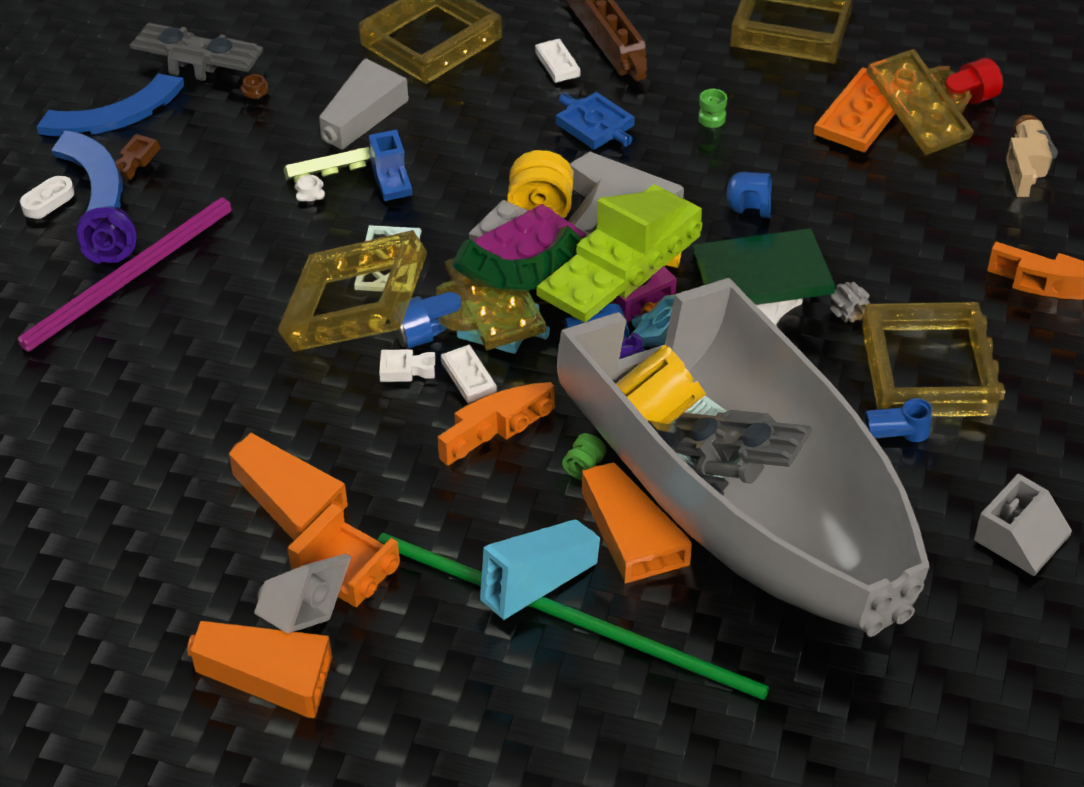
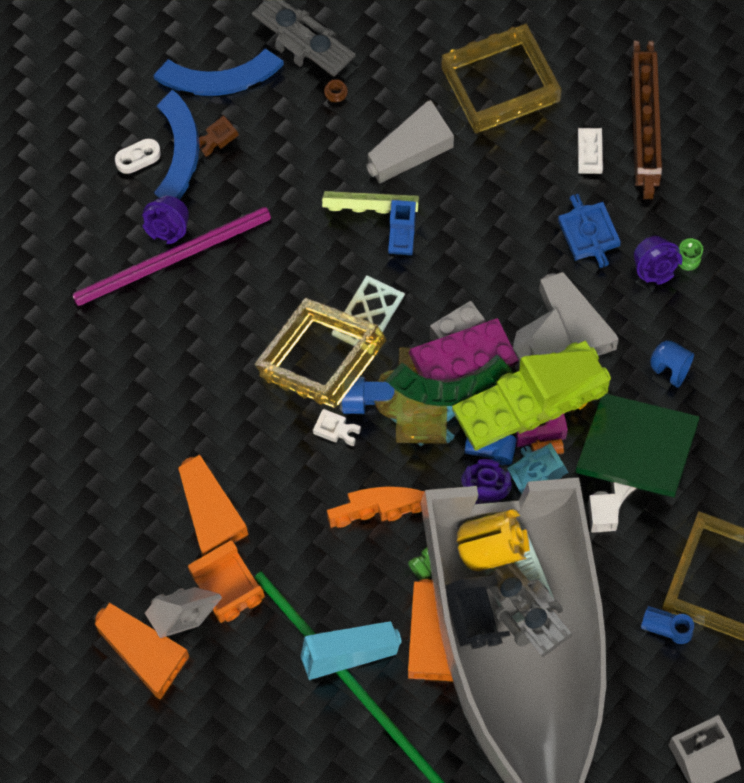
camera: 25 degrees right, 20 degrees up
white plate [295,175,325,201] -> none
white plate [441,345,497,403] -> none
yellow wheel [507,150,573,218] -> none
light grey gear [830,282,870,322] -> none
none -> dark purple cone [634,236,683,284]

